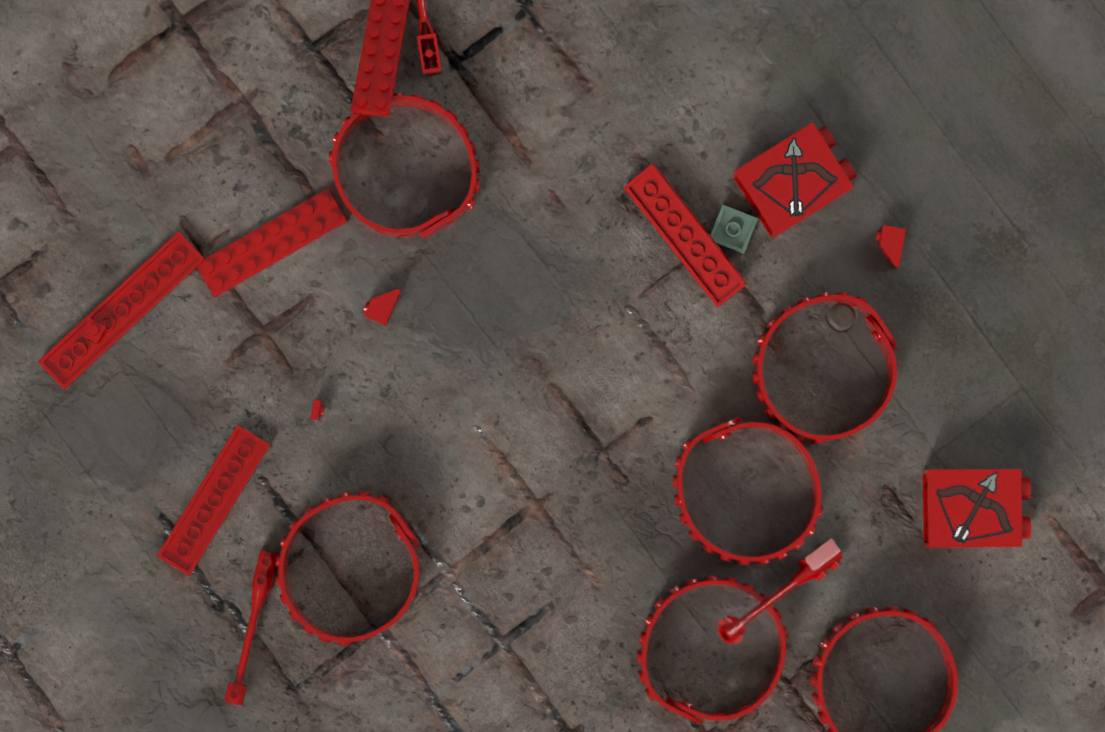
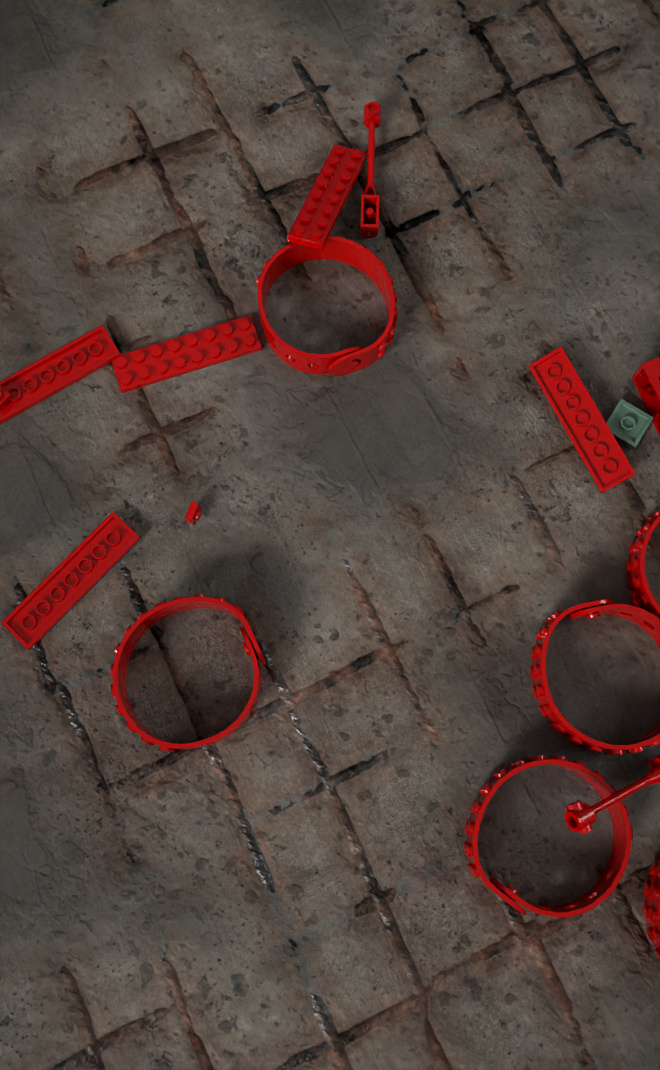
camera: 10 degrees right, 10 degrees down
red bar [224,549,280,705] -> none
red slope [363,289,402,326] -> none

